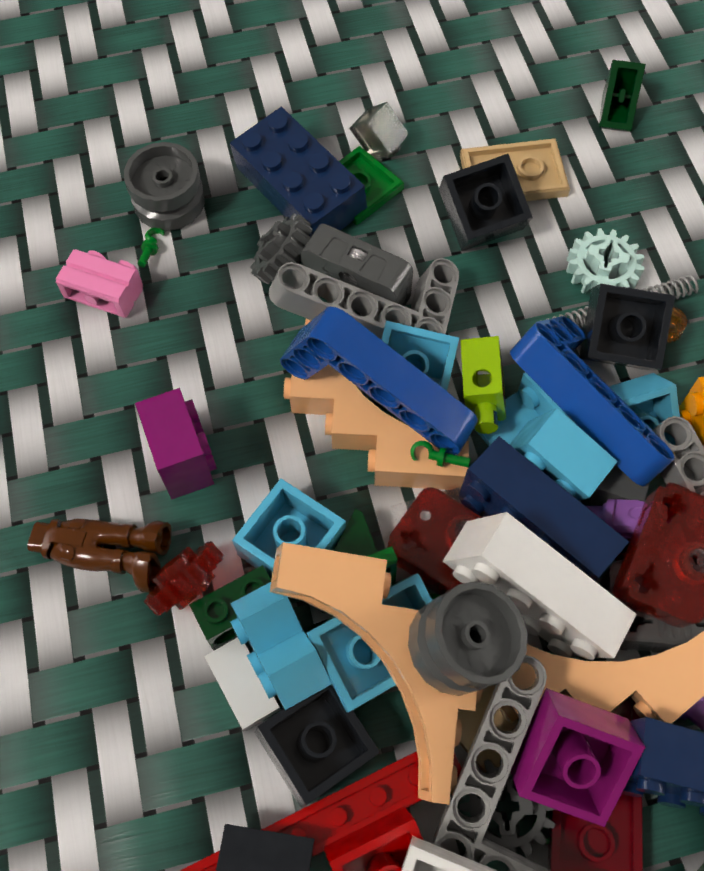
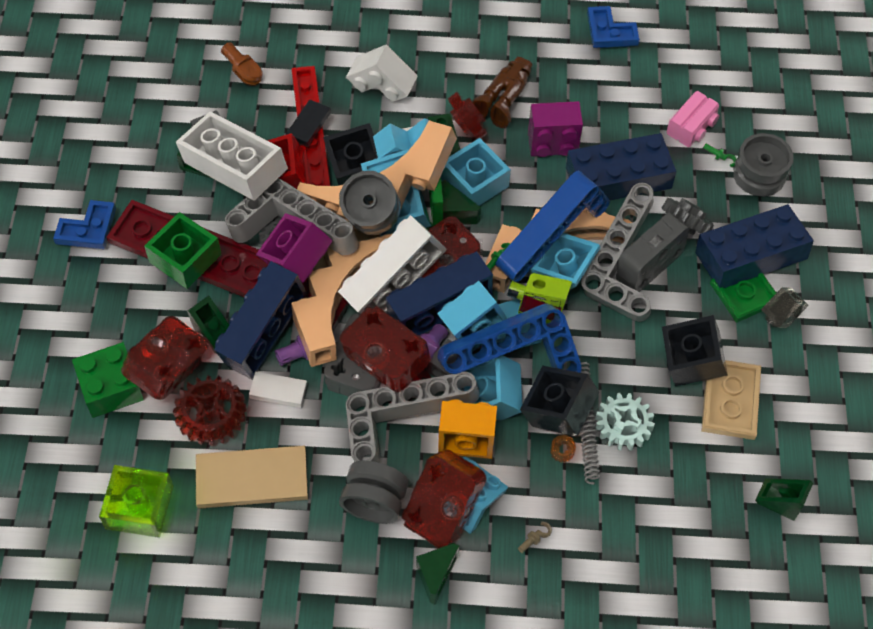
camera: 105 degrees right, 5 degrees down
none -> white brick [346,45,418,102]
none -> dark blue brick [566,133,677,200]

